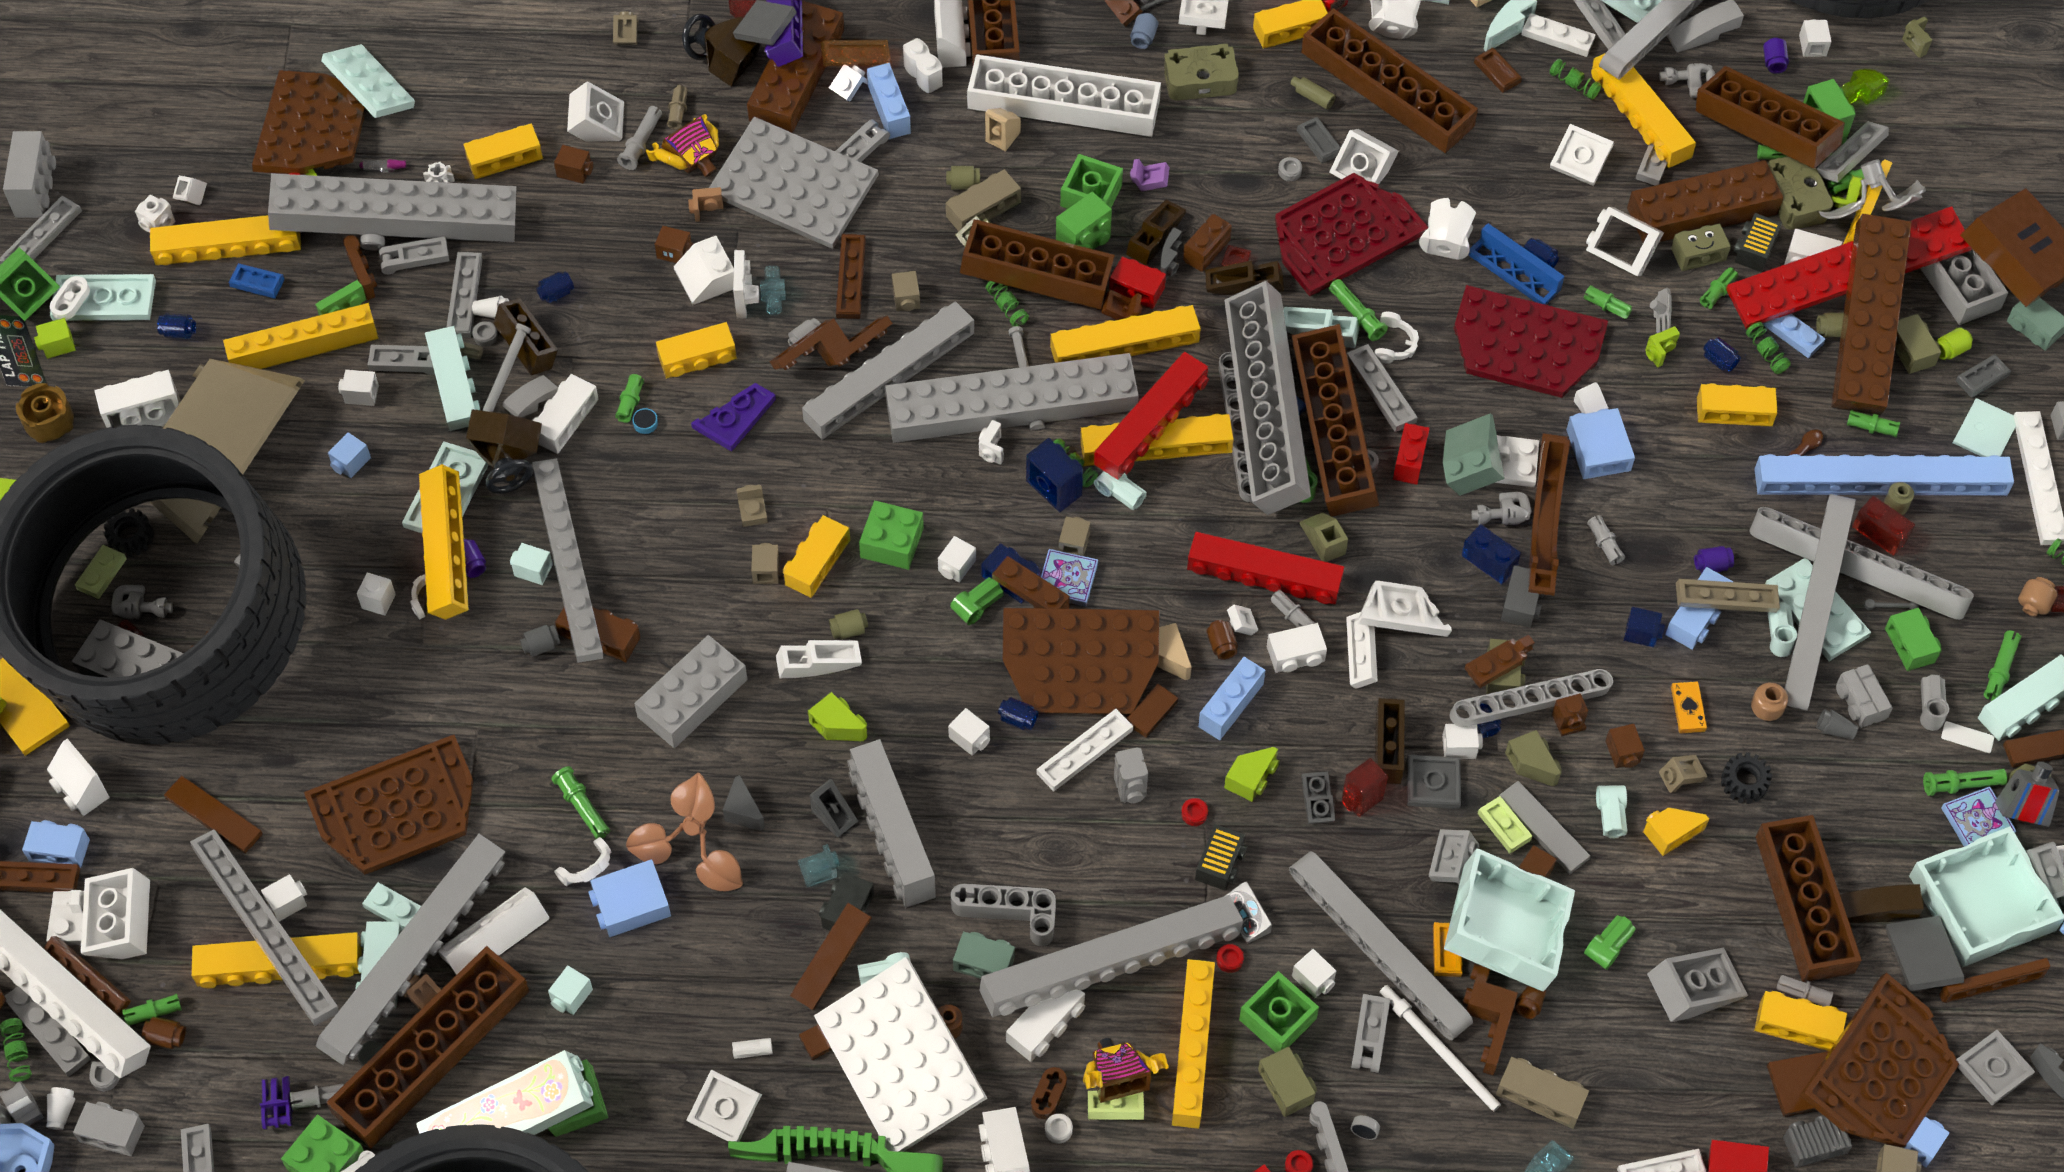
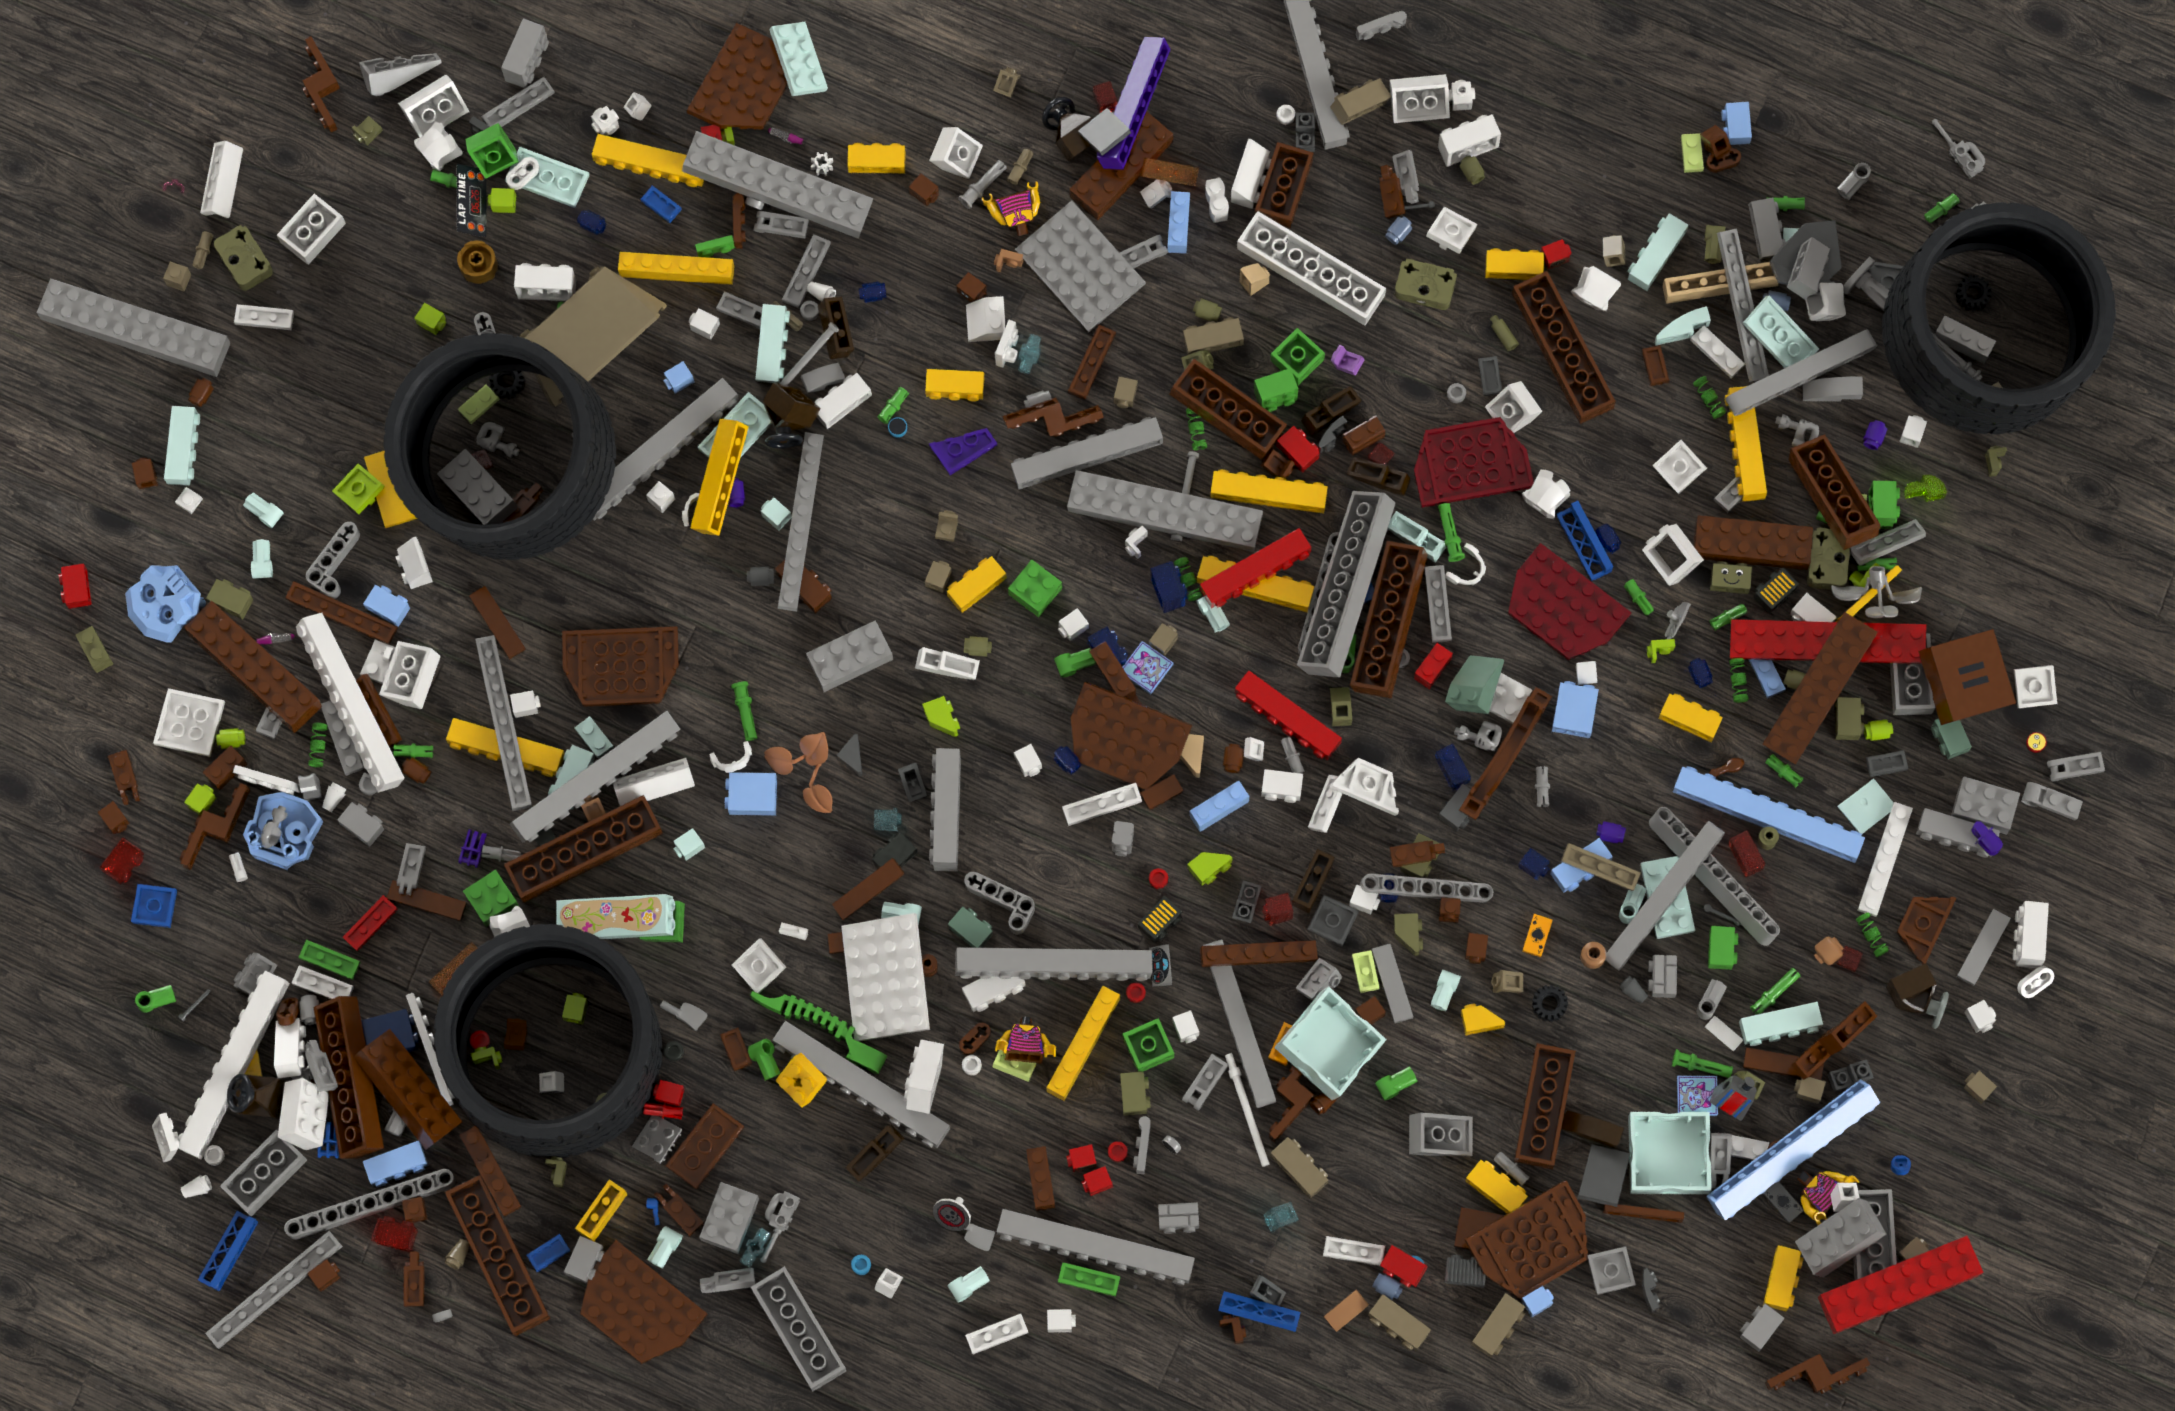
camera: 25 degrees right, 15 degrees up
none -> light grey brick [593,378,739,521]
none -> reddish brown plate [1200,940,1318,967]

